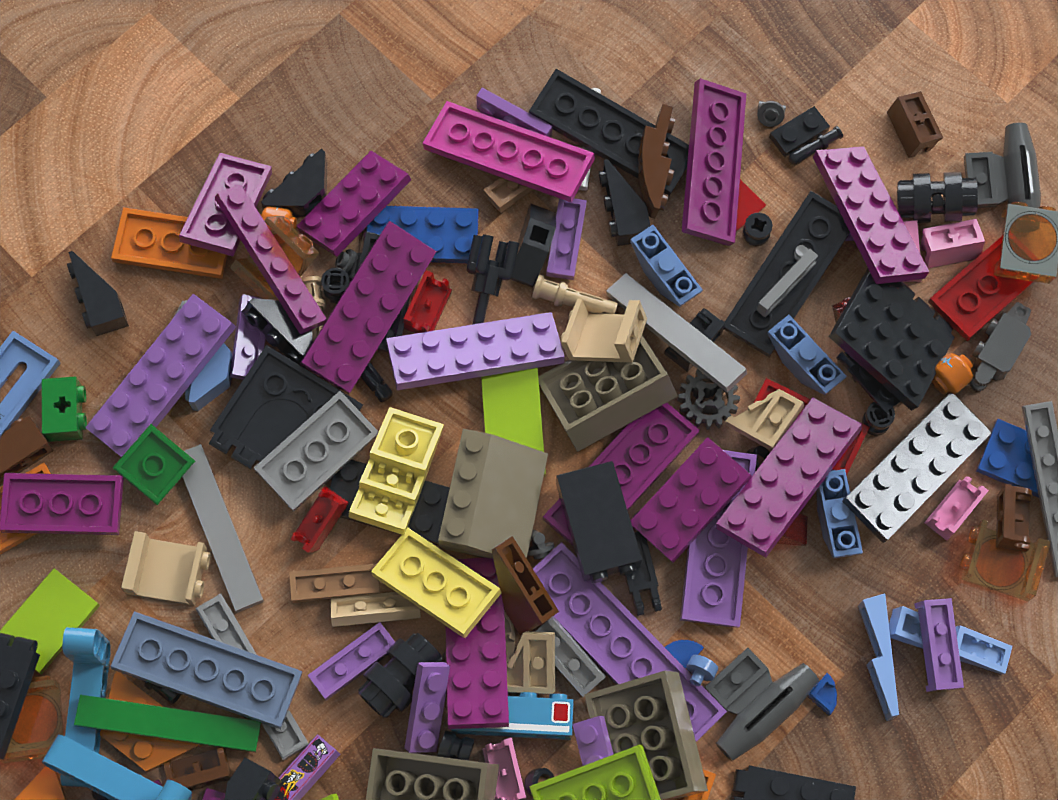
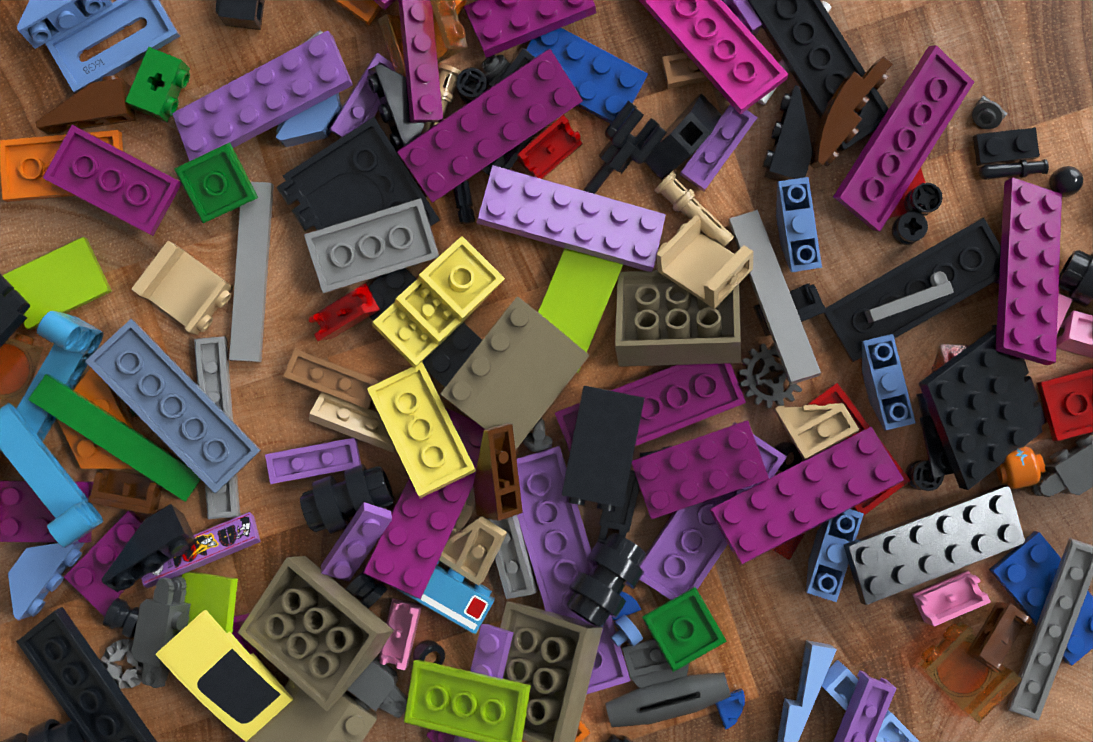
camera: 30 degrees right, 15 degrees up
none -> black piece [567,533,646,628]
none -> green tile [642,586,727,672]
none -> black wheel [904,183,943,216]
none -> black piece [1050,166,1083,197]

